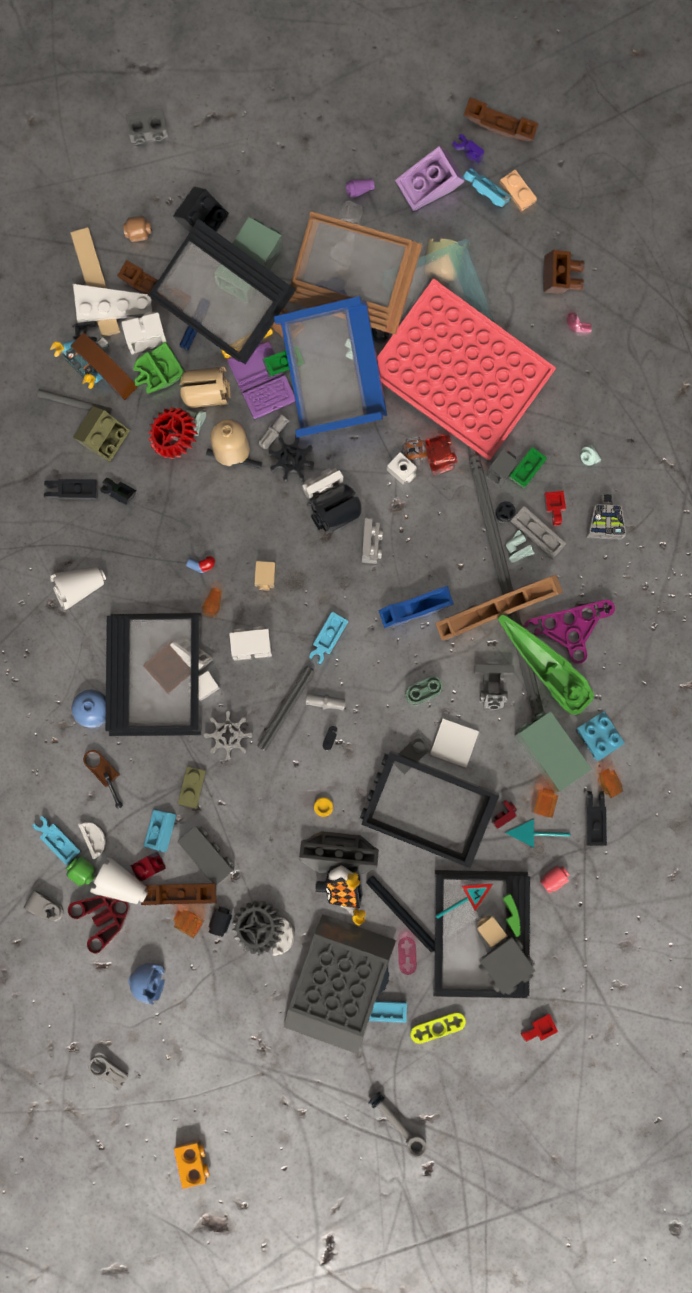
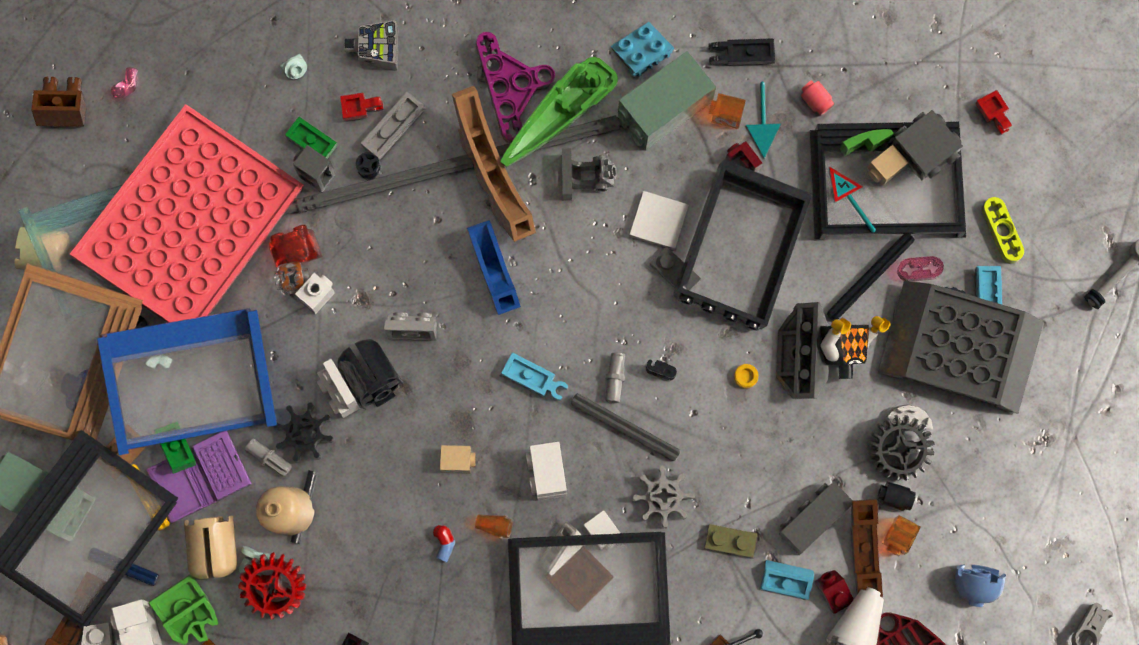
camera: 90 degrees left, 5 degrees down
sand green brick [405,676,443,706] -> none
light aqua piece [506,530,534,563] -> none
clear orange brick [597,768,623,798] -> none

